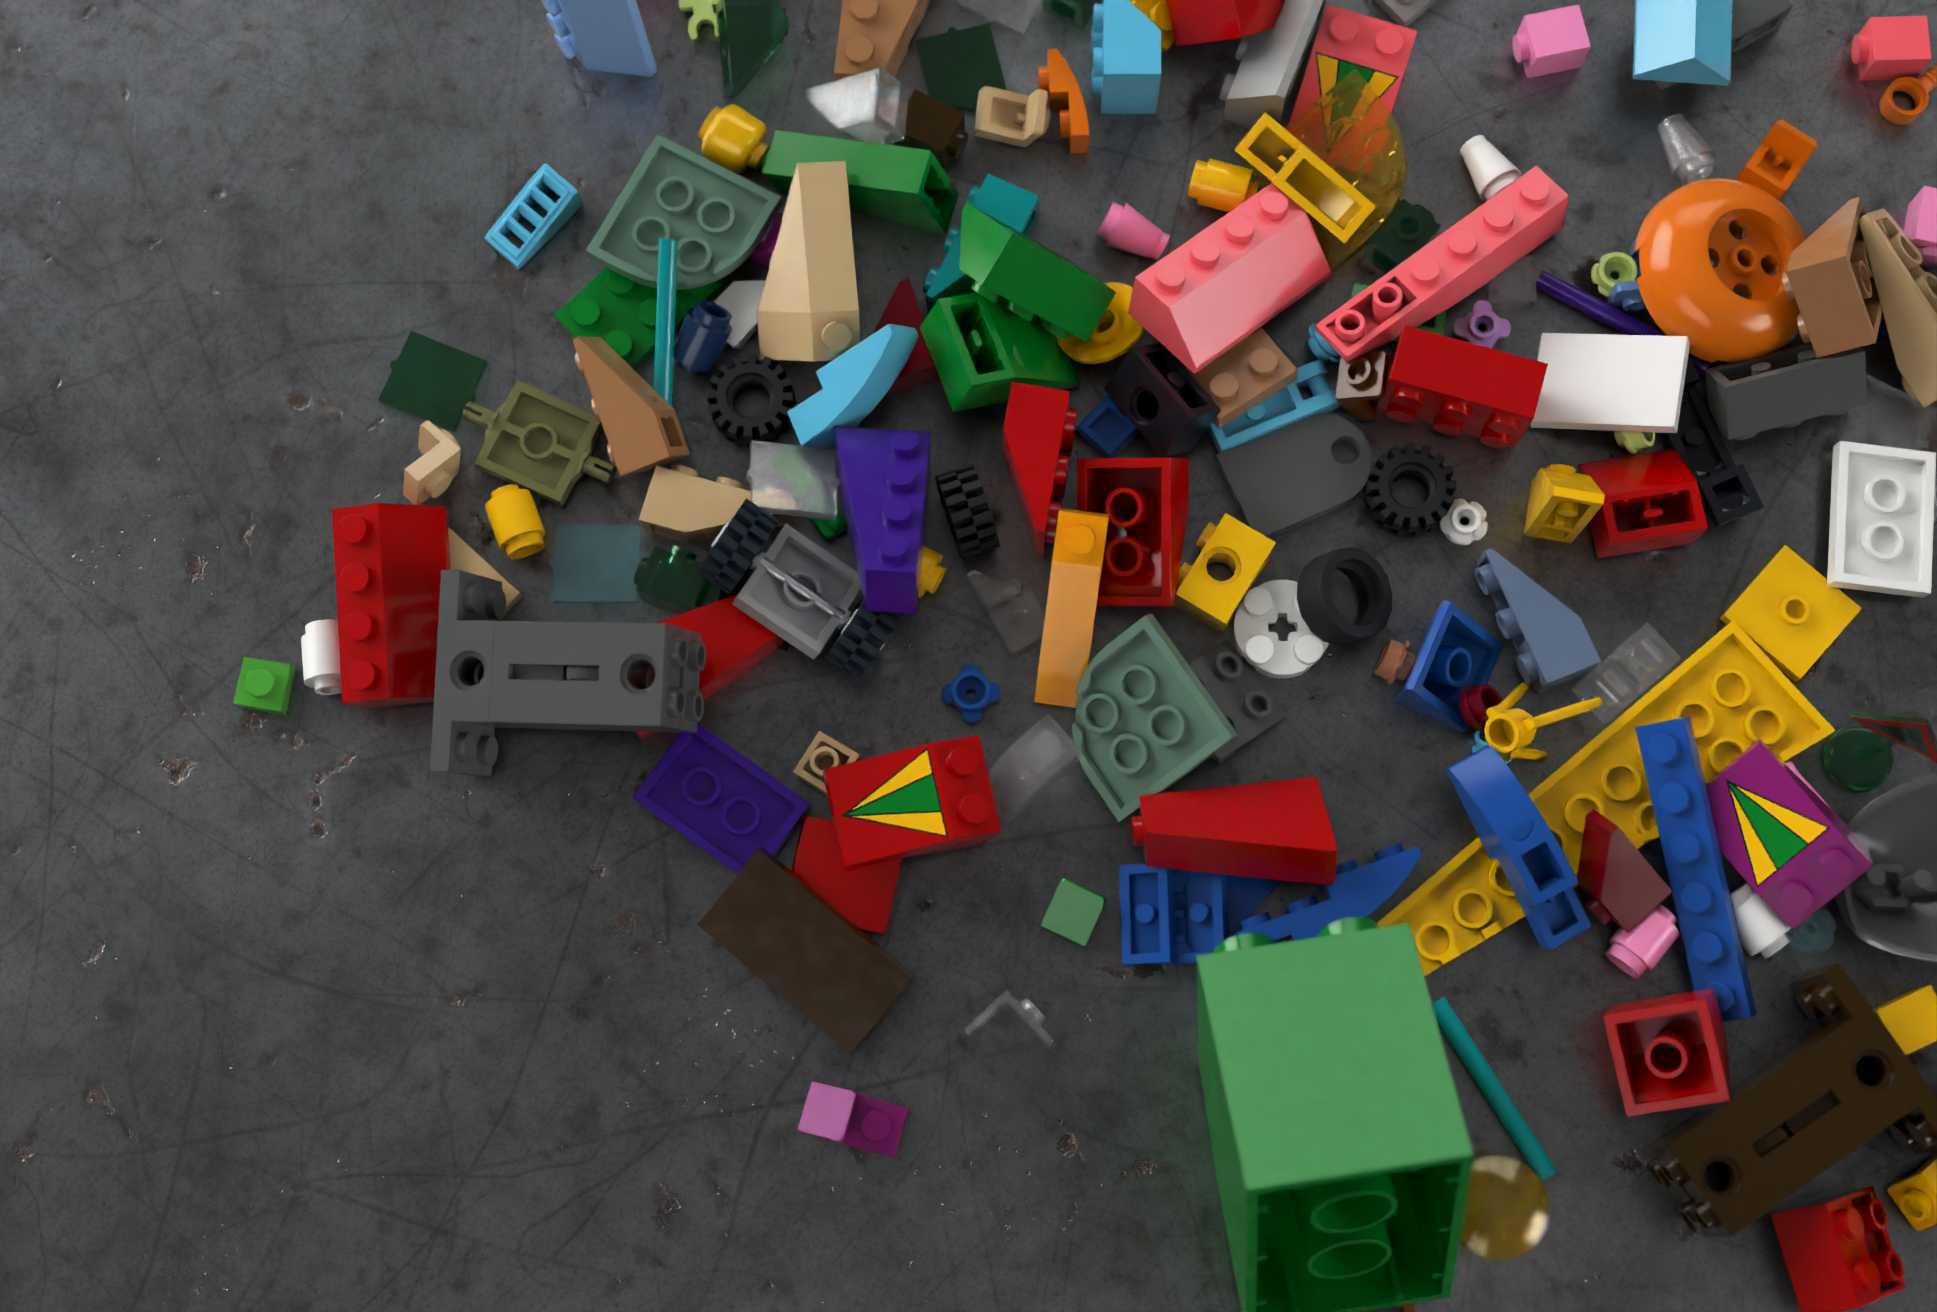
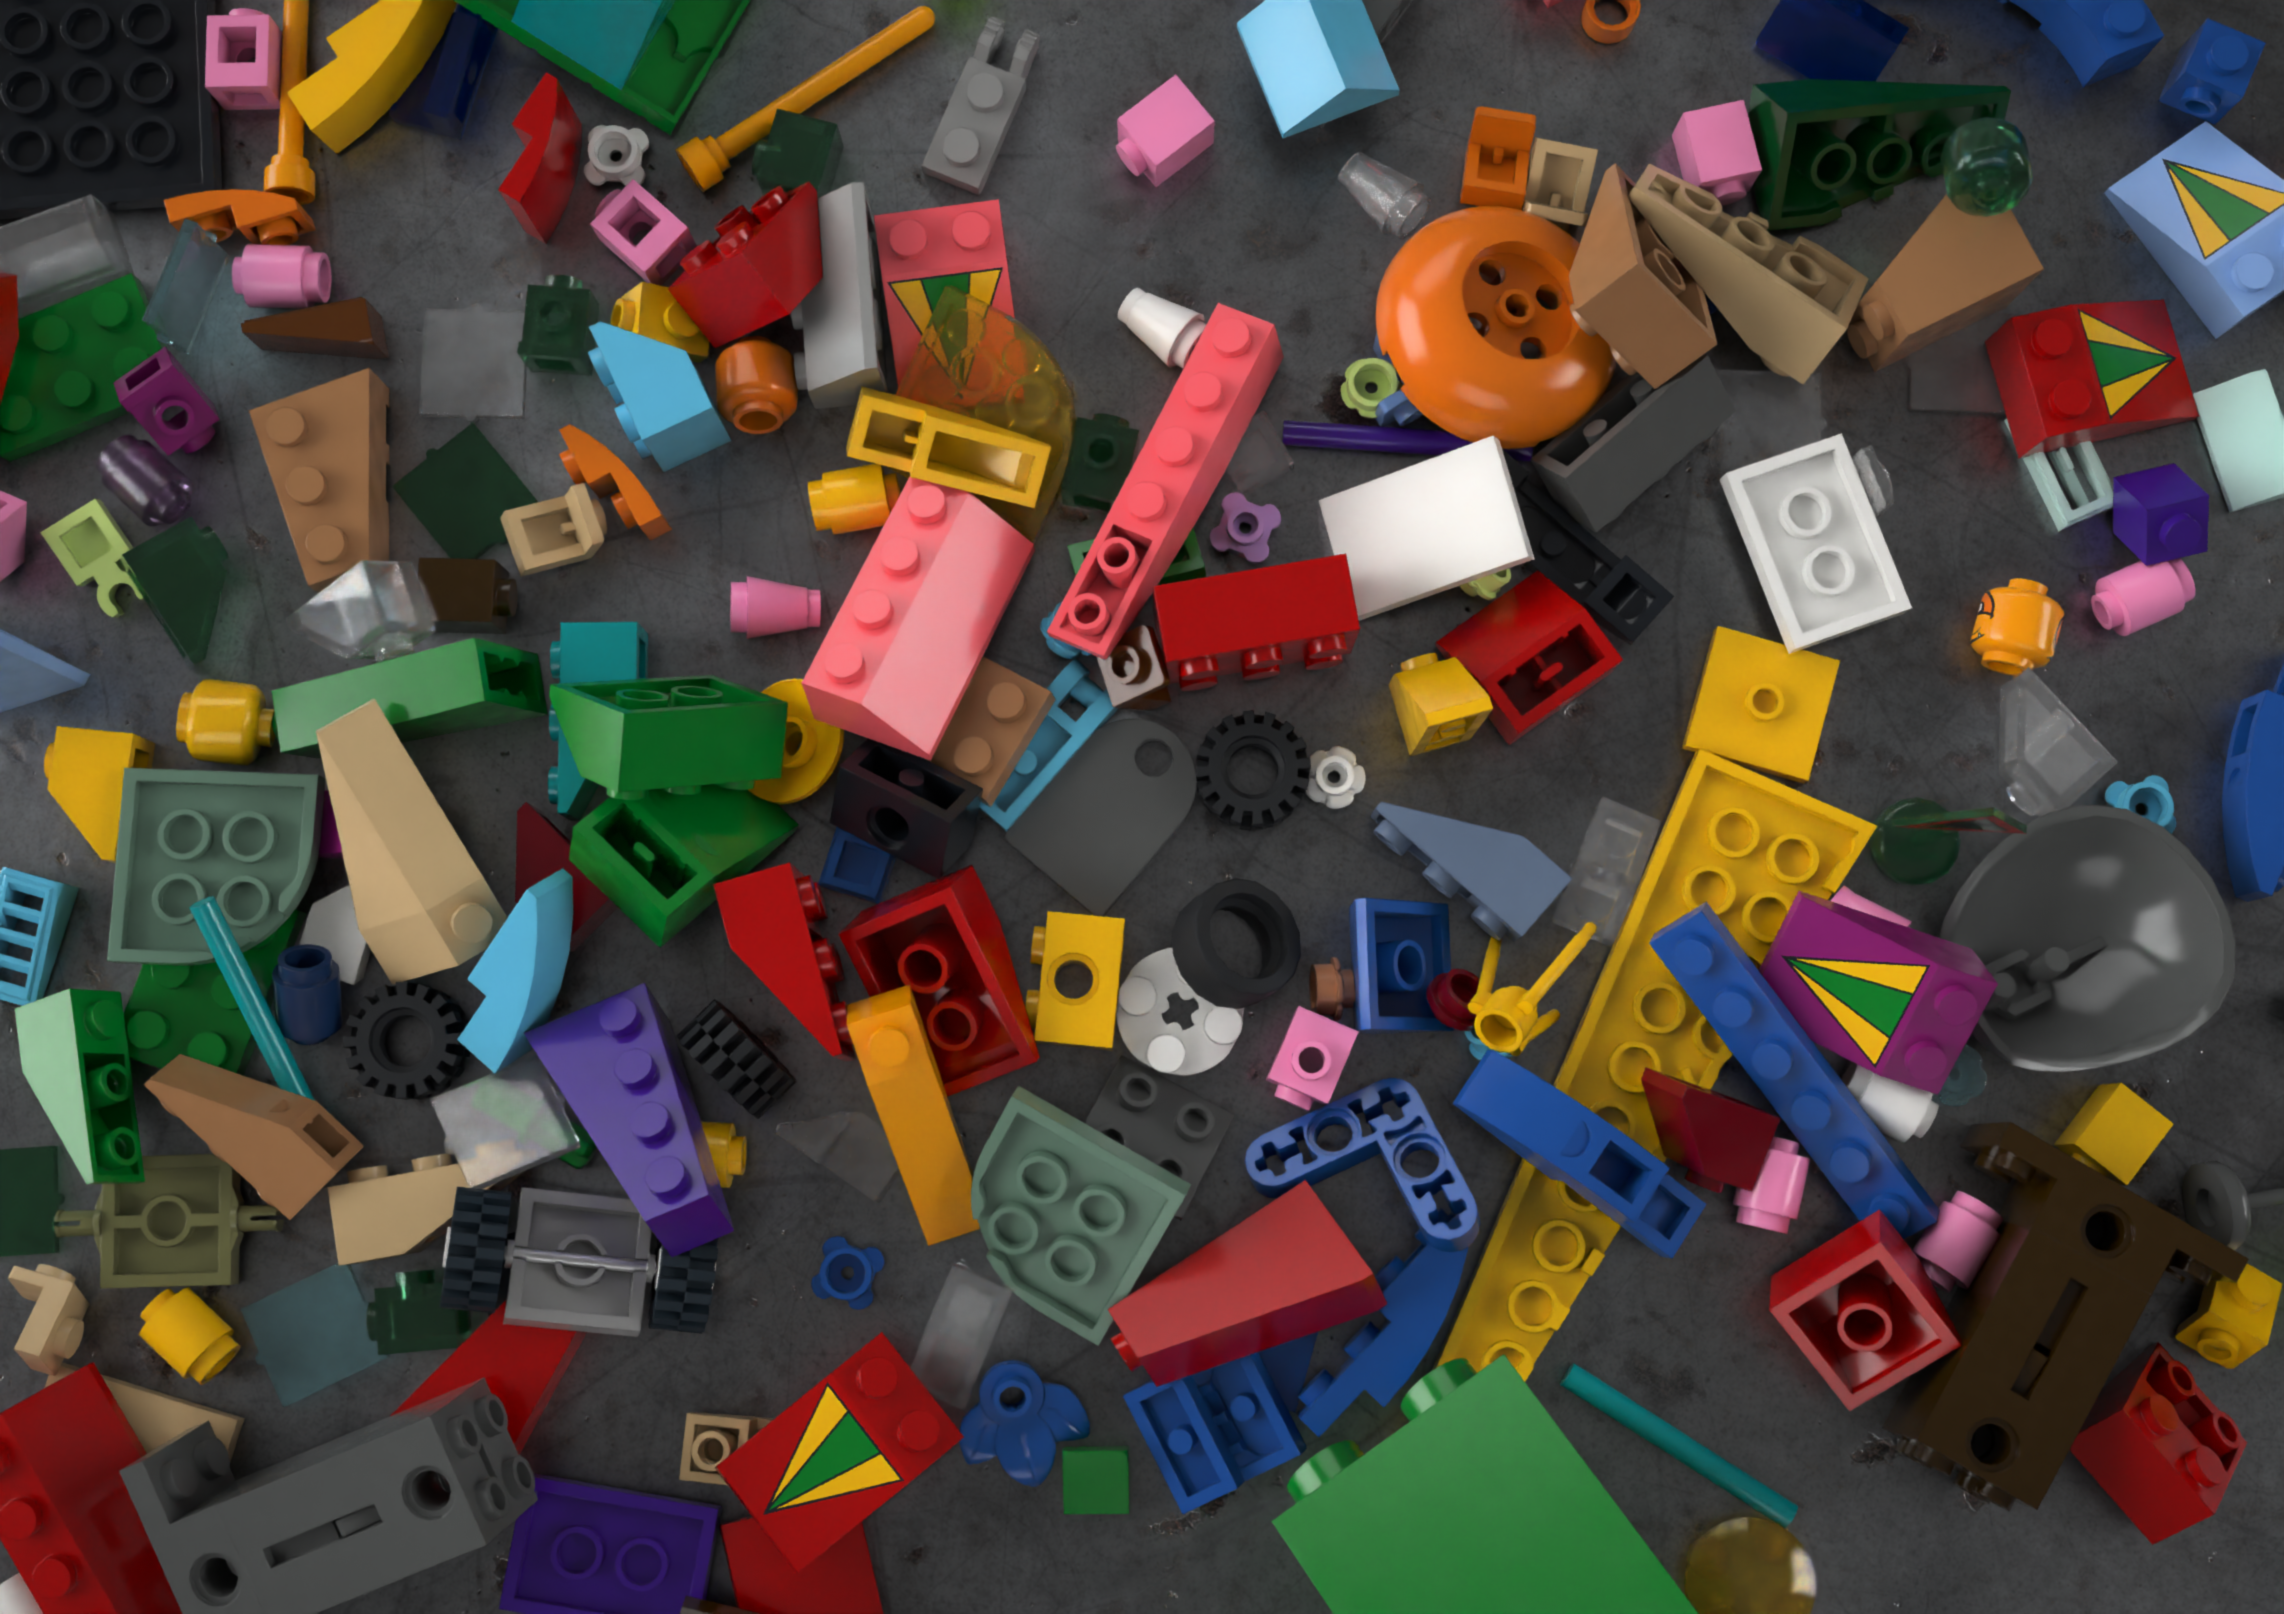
camera: 30 degrees left, 5 degrees up
none -> green slope [15,988,145,1184]
none -> yellow slope [44,726,155,864]
none -> orange head [715,336,798,434]
none -> blue plate [959,1360,1090,1487]
none -> blue beam [1245,1078,1480,1252]
none -> bright pink brick [1266,1006,1359,1111]
none -> tan bracket [1522,137,1598,232]
none -> bright pink brick [1912,1191,2004,1293]

